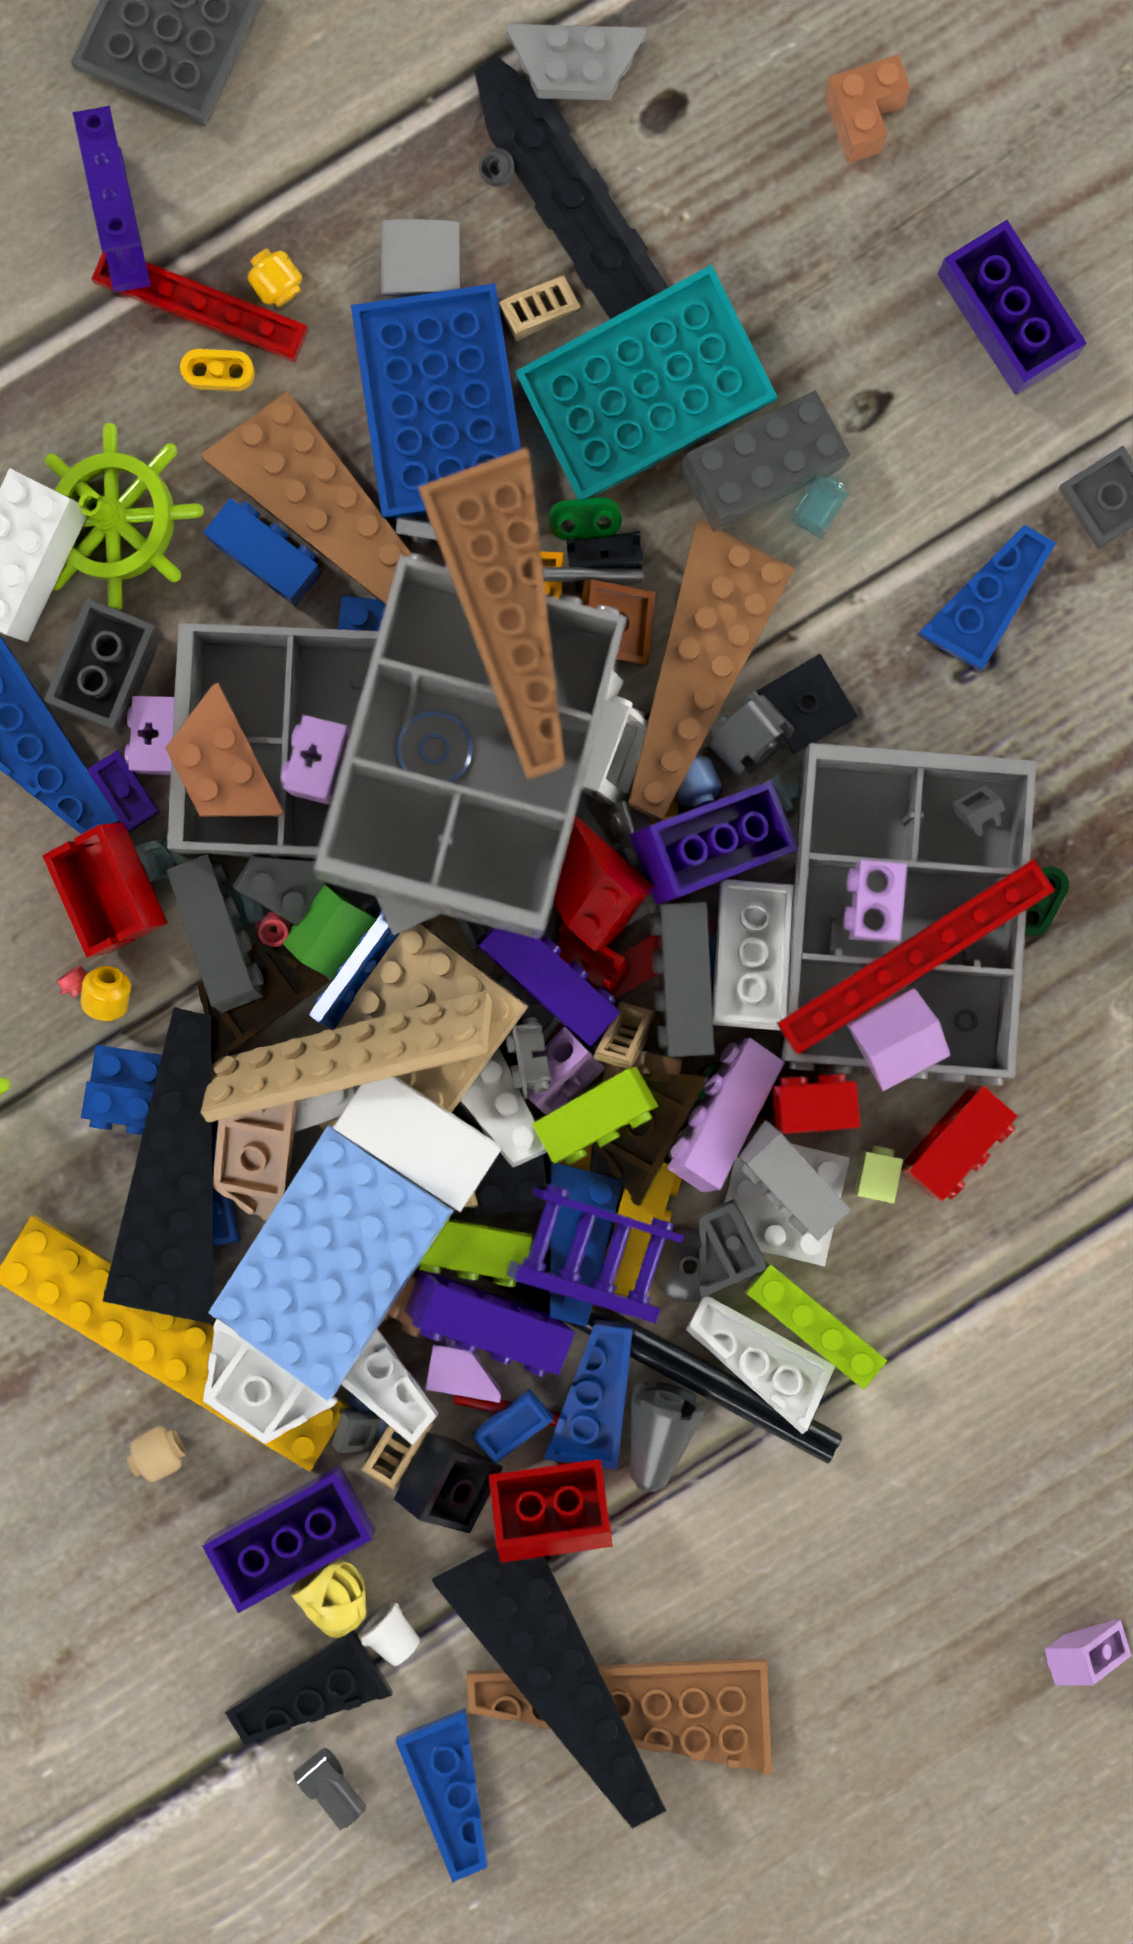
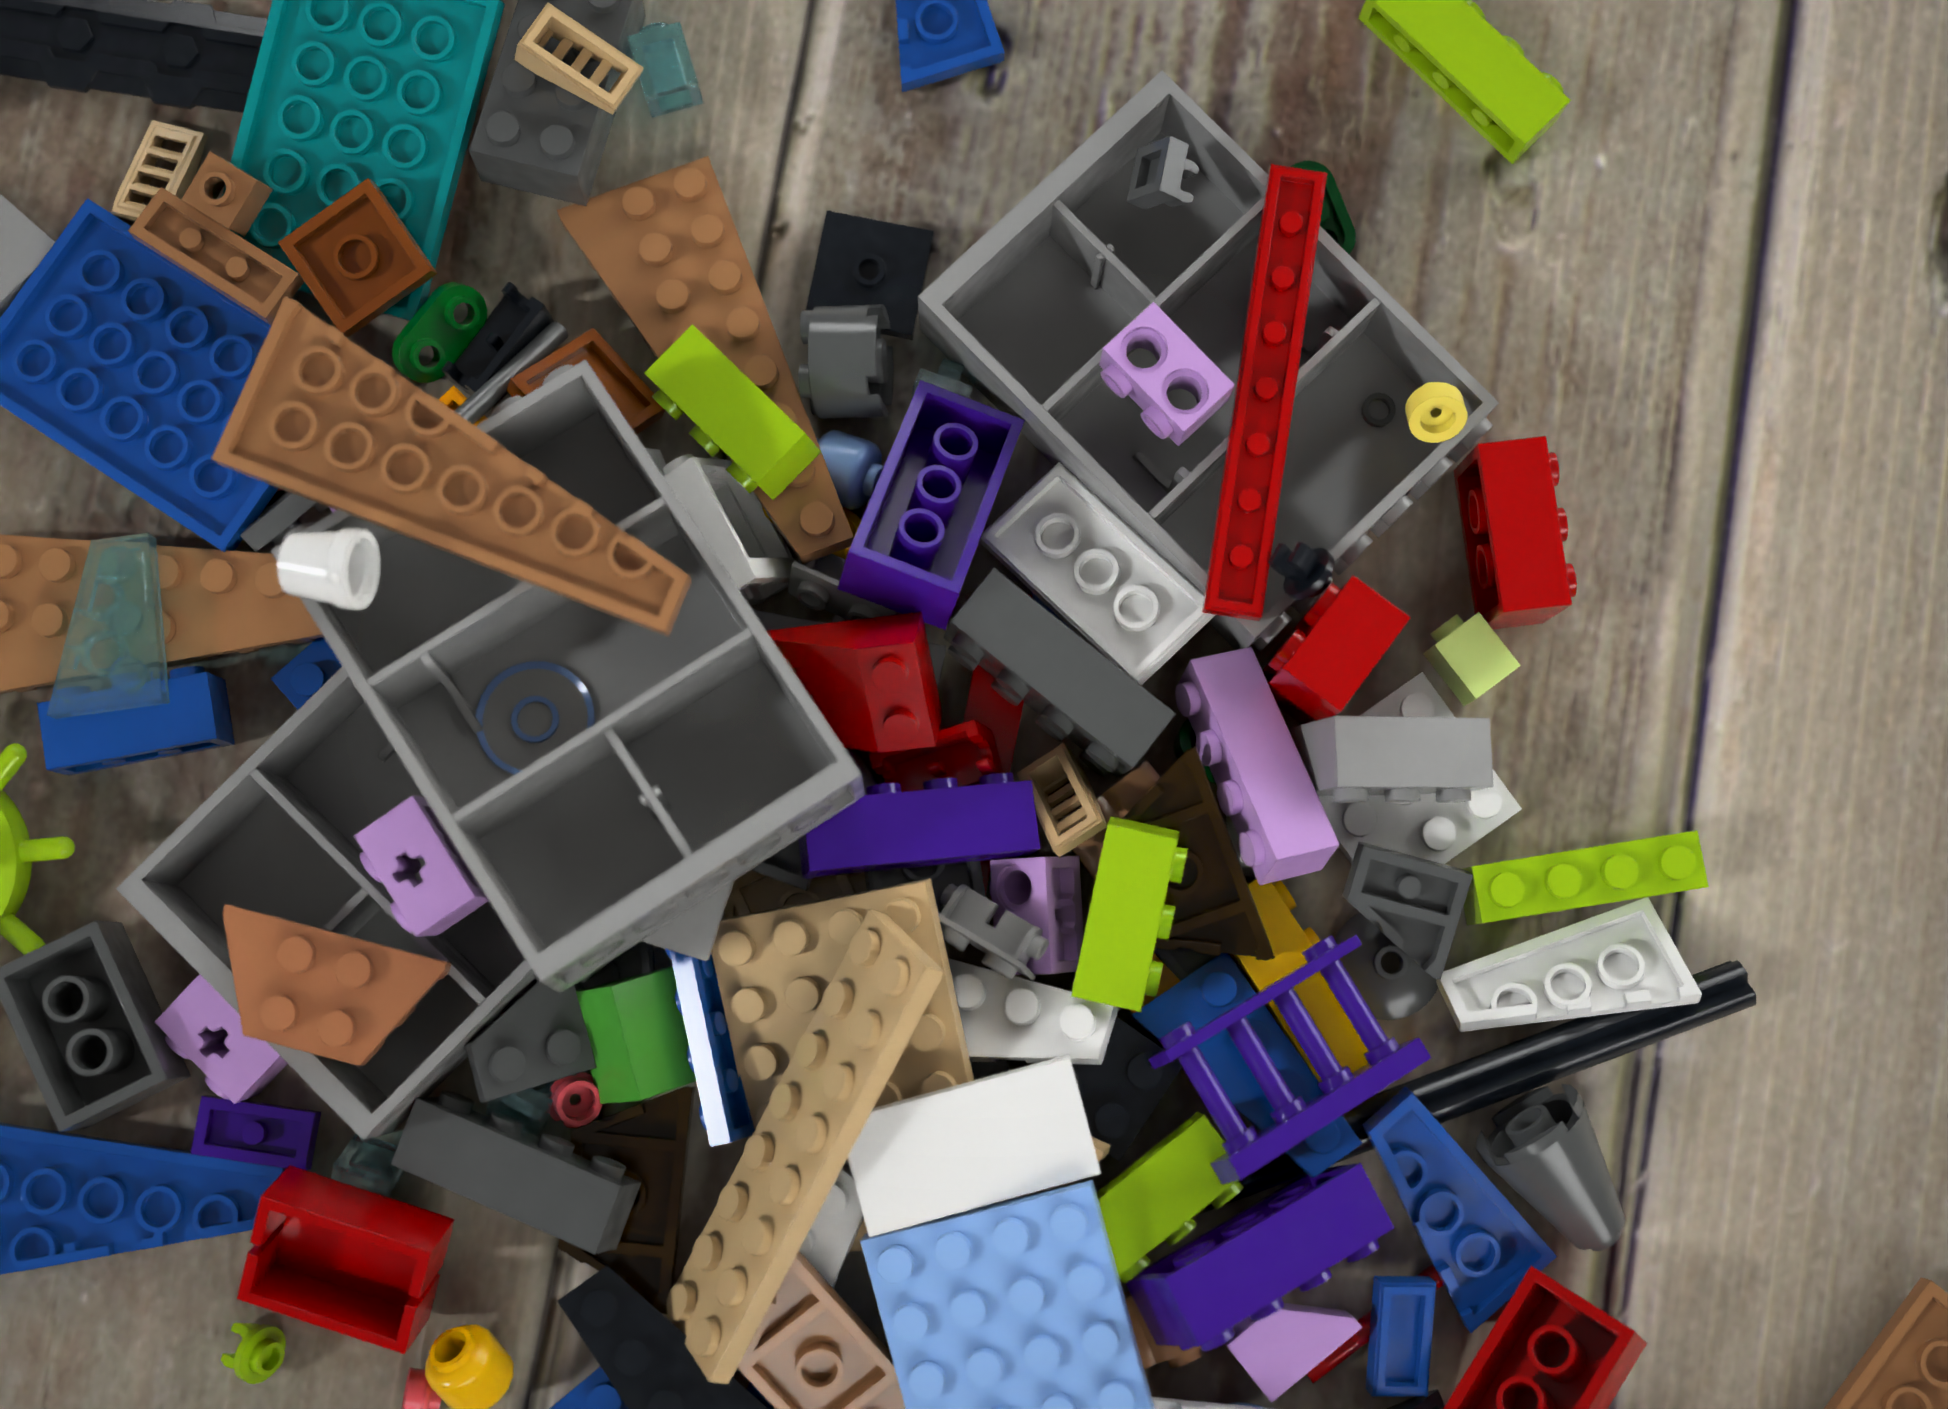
camera: 55 degrees left, 5 degrees down
lavender slope [846,988,950,1091] -> none
none -> clear light blue wing [47,533,170,719]
none -> medium nougat plate [128,187,304,326]
none -> medium nougat plate [181,151,273,236]
none -> lime plate [221,1323,286,1384]
none -> white piece [277,528,380,610]
none -> dark orange plate [278,178,438,337]
none -> tan slope [514,2,644,115]
none -> lime brick [644,324,821,500]
none -> black plate [1268,542,1335,600]
none -> light yellow tile [1405,382,1467,443]

